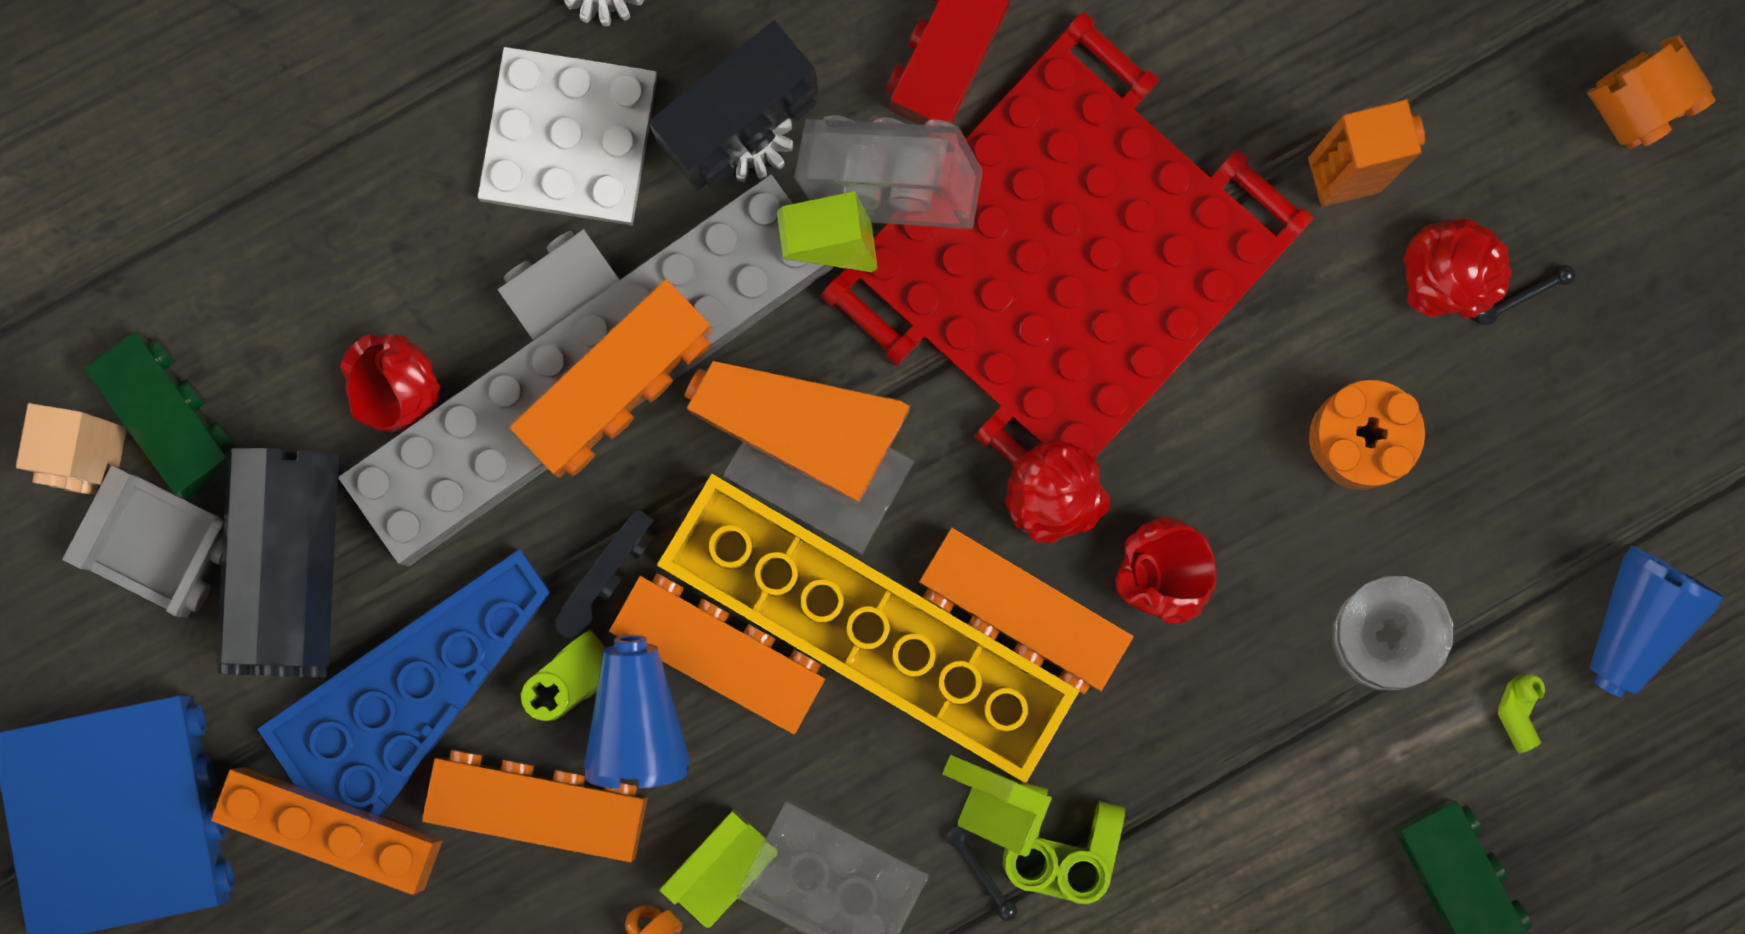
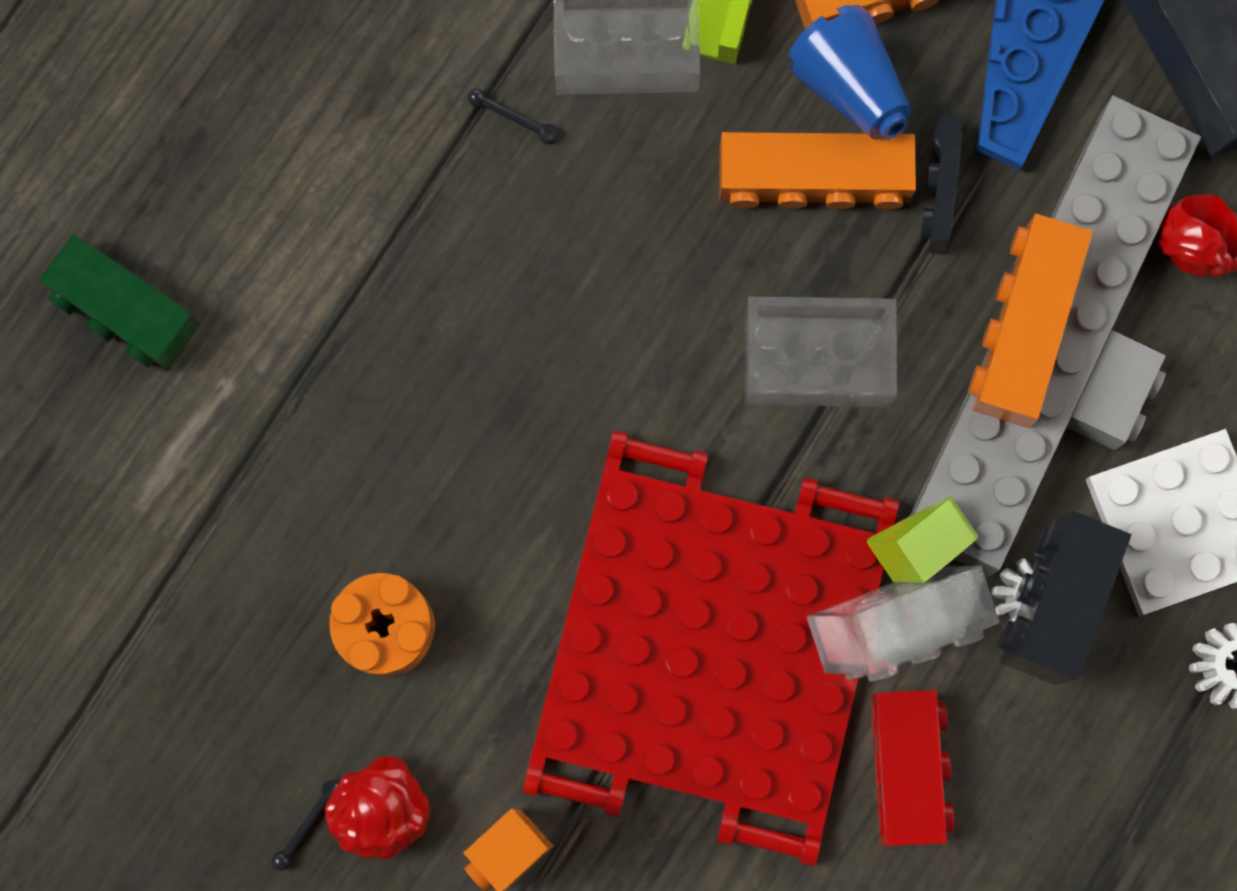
camera: 150 degrees right, 5 degrees down
lime piece [521,629,606,721] -> none
yellow brick [657,474,1080,783] -> none
orange slope [684,361,910,505] -> none
orange brick [918,528,1134,695] -> none
lime panel [942,755,1052,856] -> none
lime piece [1003,782,1125,904] -> none
red hair [1005,440,1110,544] -> none
red hair [1115,516,1216,624] -> none
clear wheel [1332,576,1453,691] -> none
lime arm [1498,674,1545,754] -> none
blue cone [1589,546,1724,698] -> none

